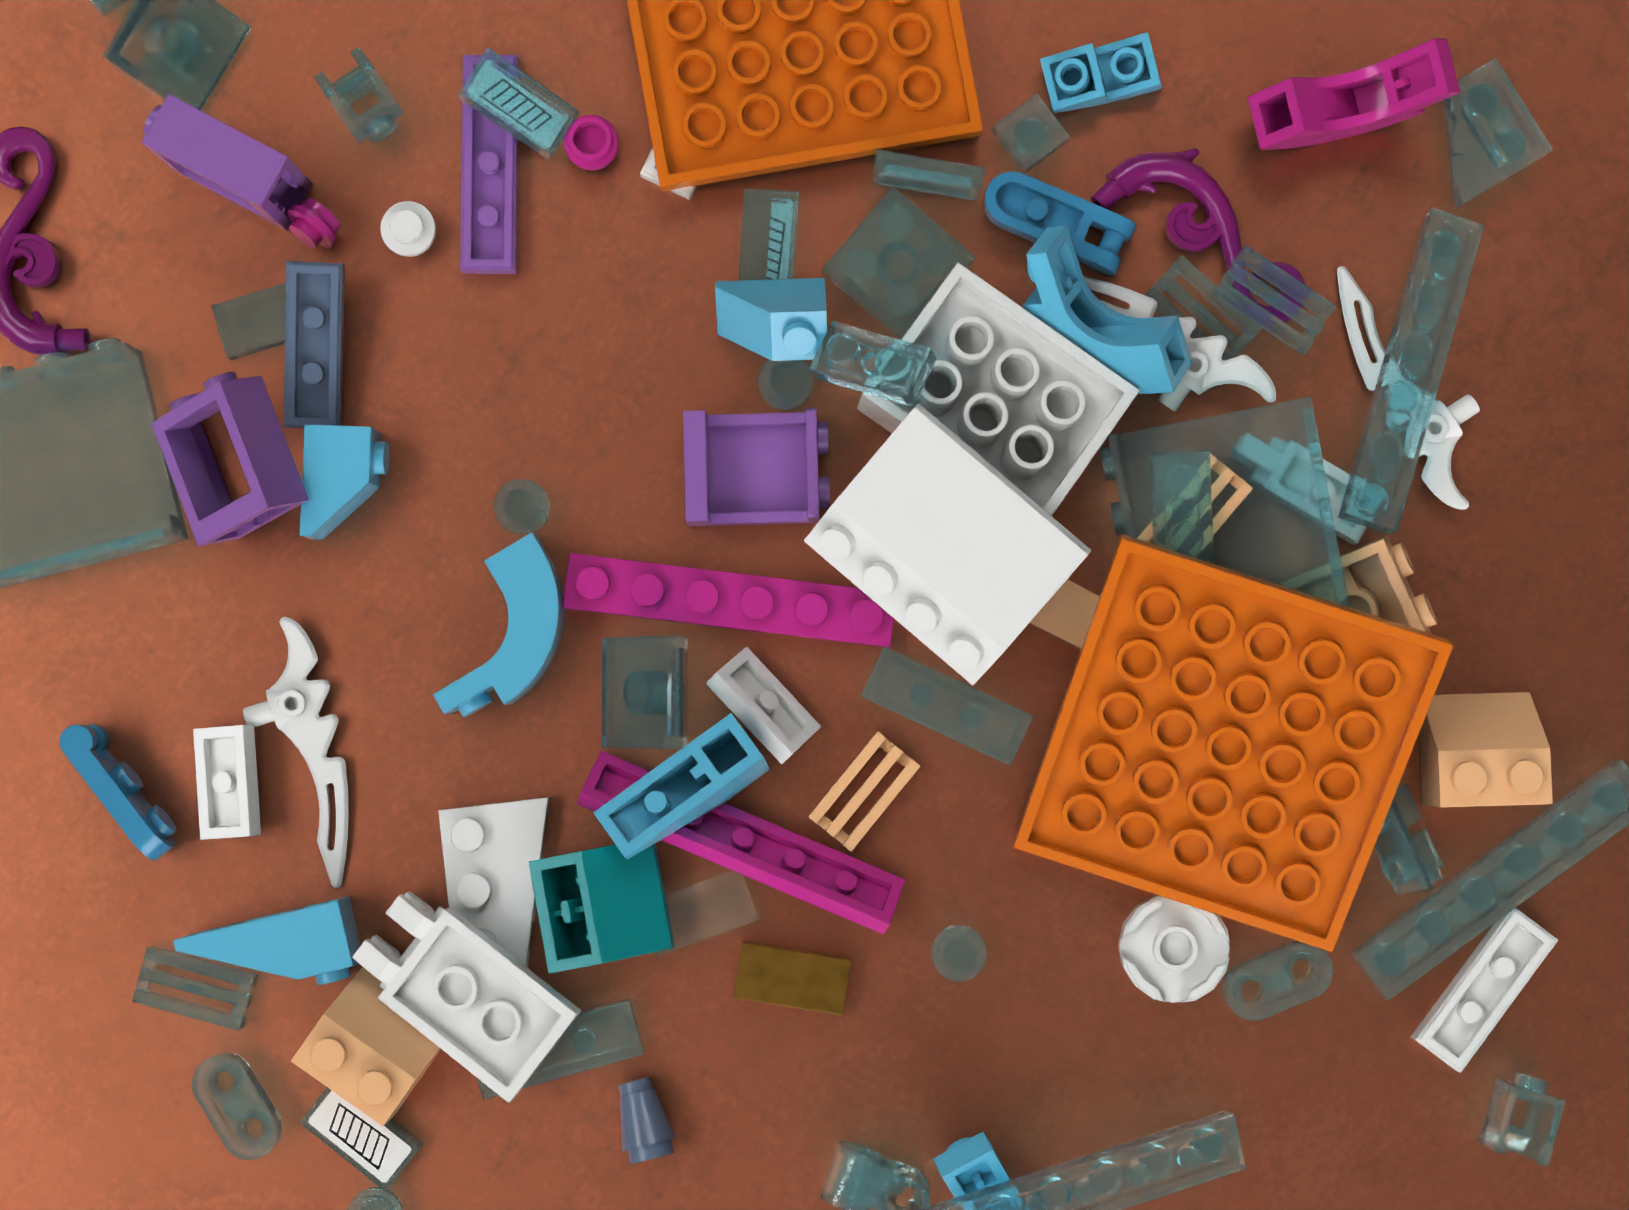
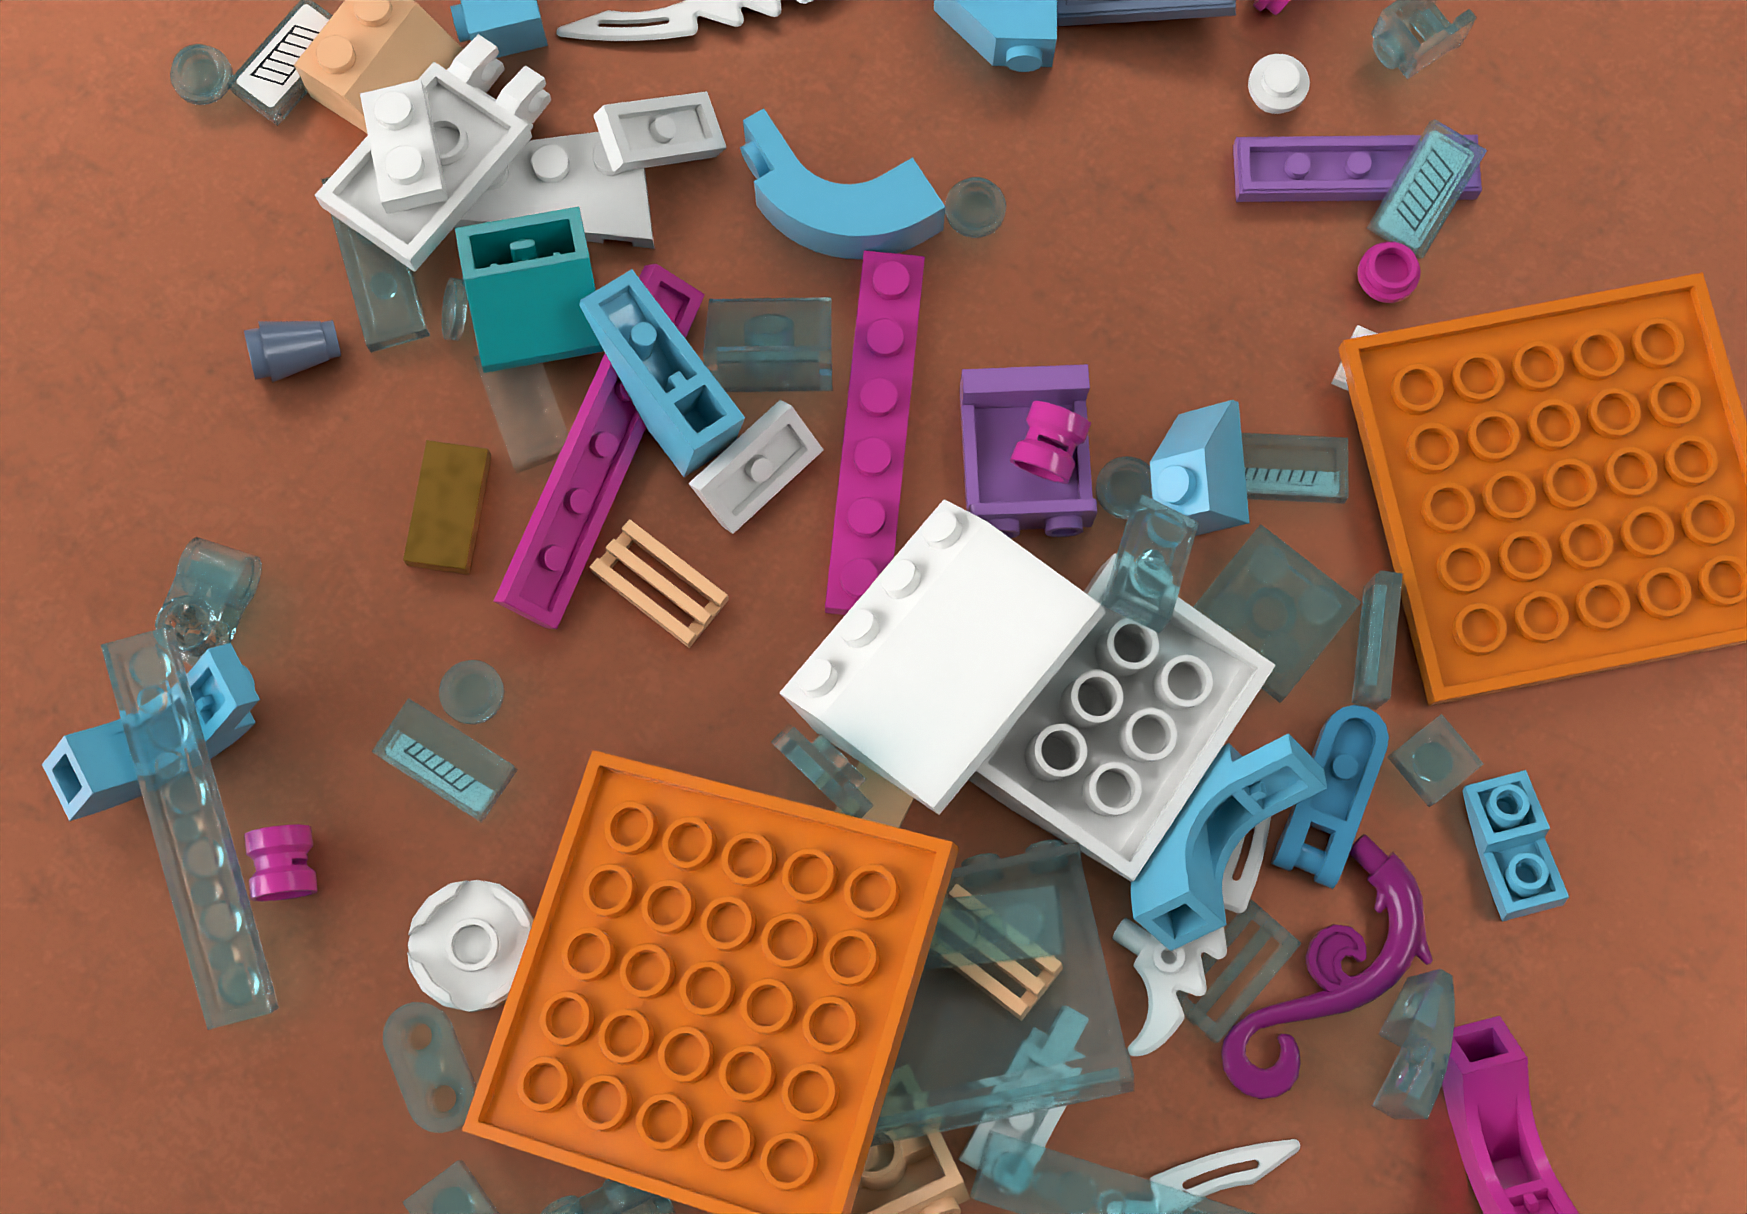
camera: 90 degrees right, 10 degrees down
clear light blue tile [860,647,1034,766] -> none
clear light blue tile [1212,245,1337,355] -> none
none -> dark pink wheel [244,824,318,902]
none -> white plate [360,79,448,214]
none -> clear light blue tile [371,698,518,823]
none -> clear light blue piece [441,278,467,341]
none -> white plate [593,91,727,173]
none -> clear light blue wing [771,724,874,818]
none -> dark pink wheel [1010,401,1091,484]
none -> clear light blue slope [1372,969,1455,1119]

